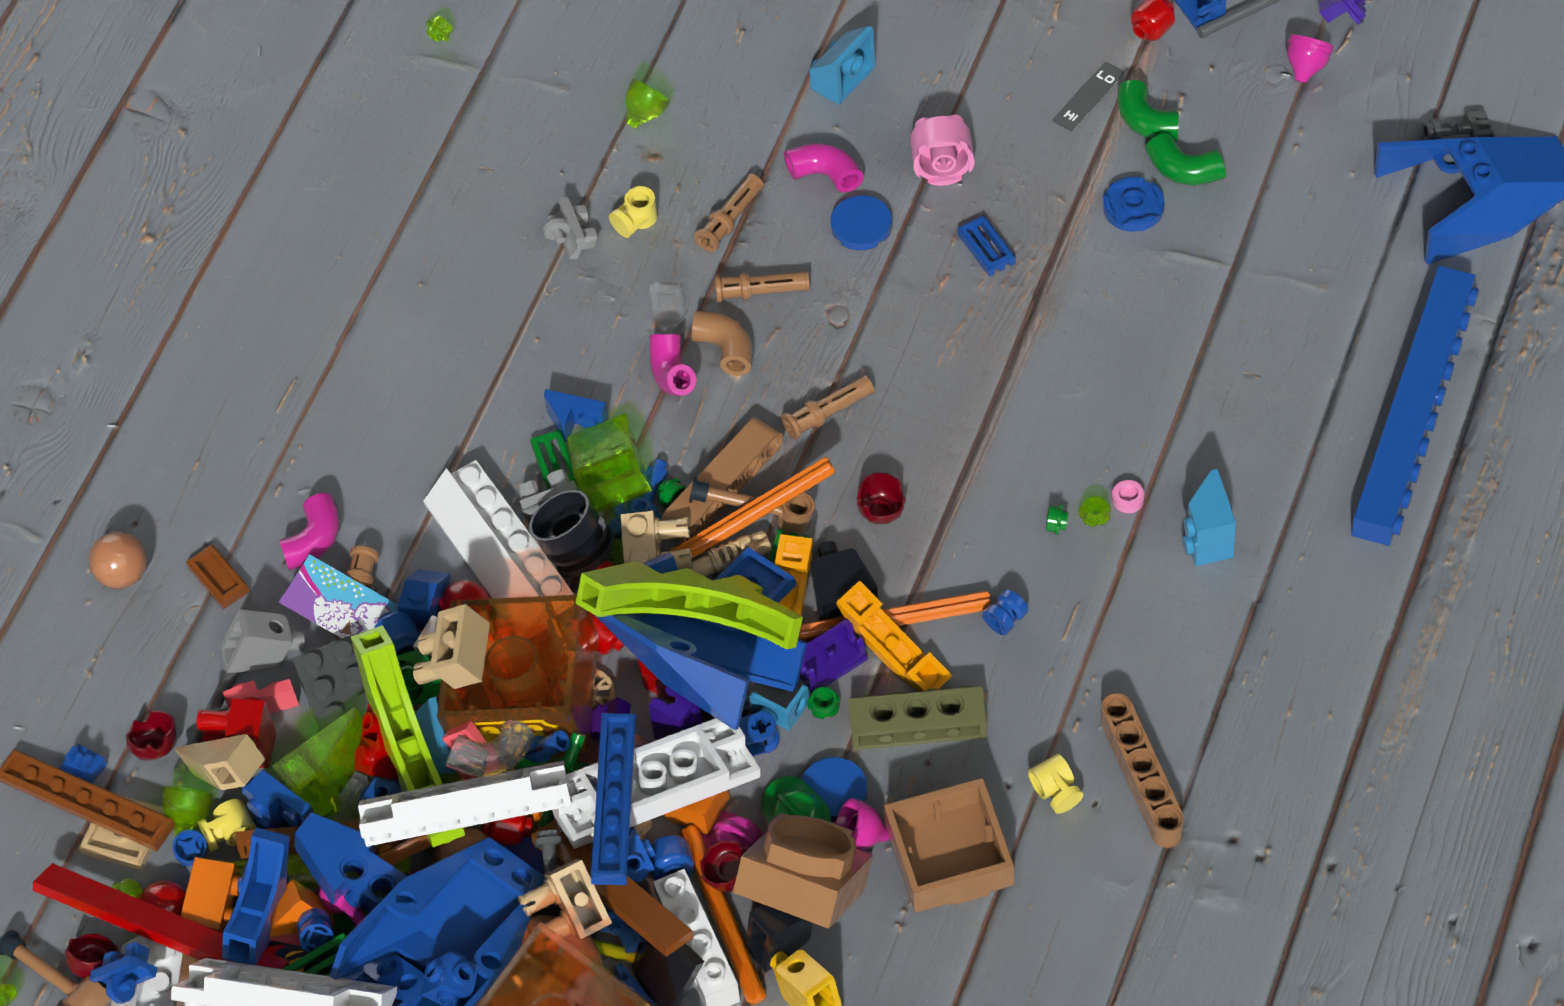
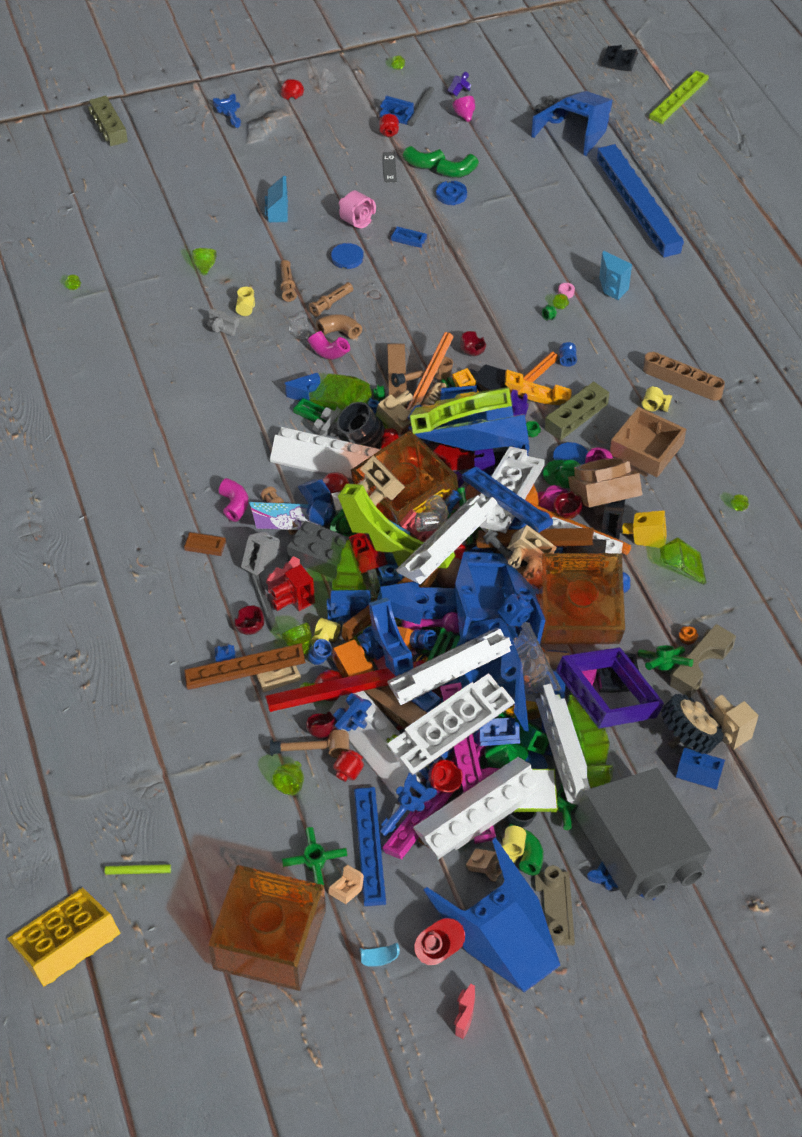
camera: 45 degrees left, 5 degrees down
nougat piece [89,532,147,589] -> none
tan slope [175,734,265,790] -> none
medium nougat pin [781,375,874,440] -> none
dark pink cylinder [784,143,864,193] -> none

